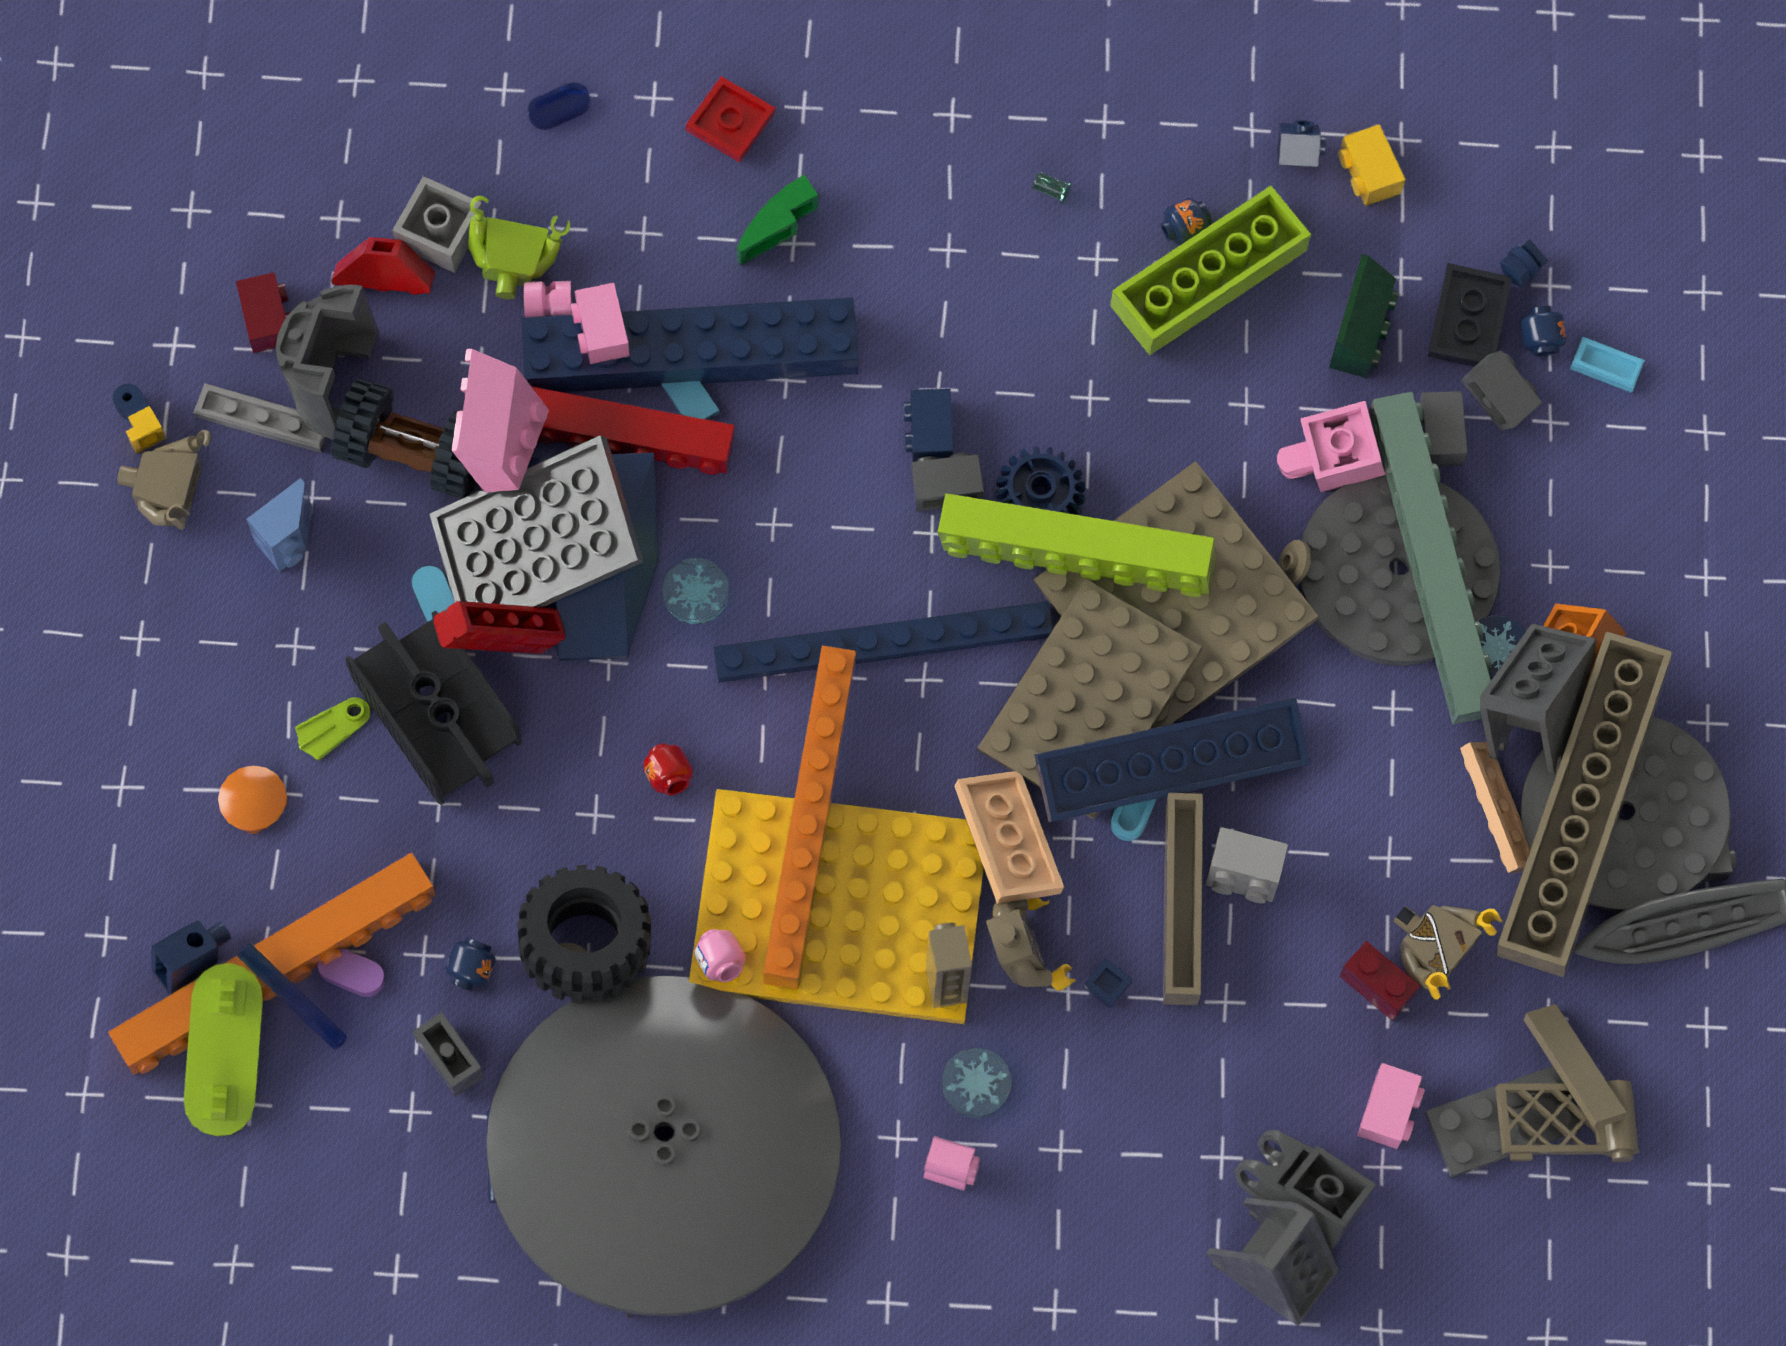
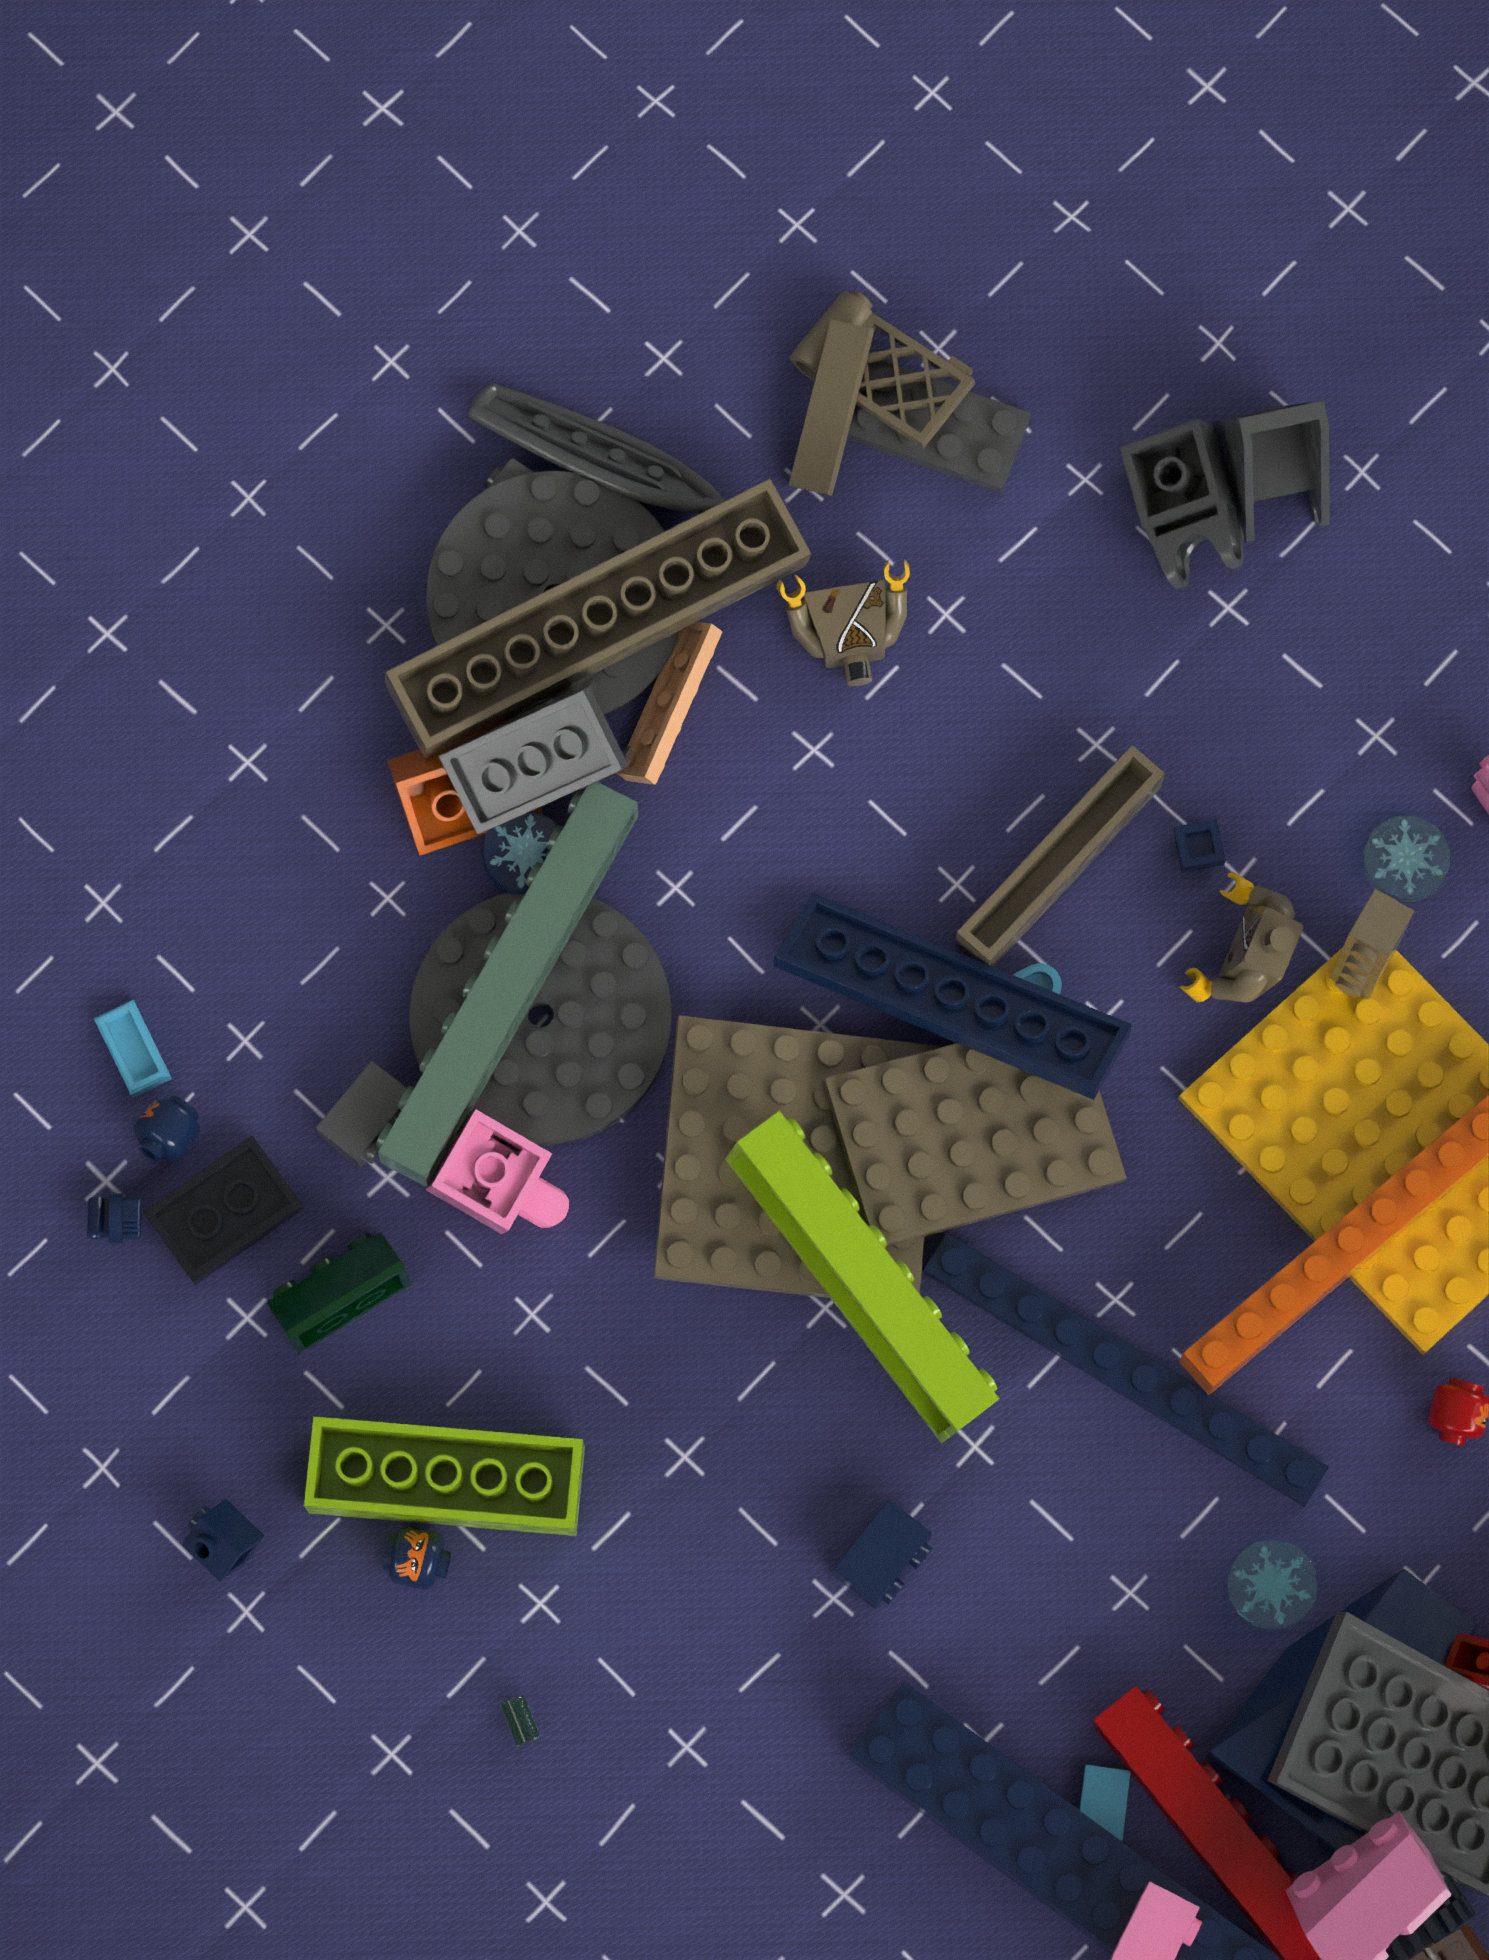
camera: 135 degrees left, 5 degrees up
green slope [737,175,818,265] -> none
dark grey brick [911,452,984,512] -> none
light nougat plate [954,771,1064,904] -> none
dark blue gear [995,445,1086,515] -> none
light grey brick [1205,827,1288,903] -> none
dark tan piece [1278,540,1311,586] -> none
yellow brick [1338,124,1405,206] -> none
dark red brick [1339,941,1420,1022] -> none
bright pink brick [1357,1063,1425,1149] -> none
dark grey brick [1461,351,1542,431] -> none

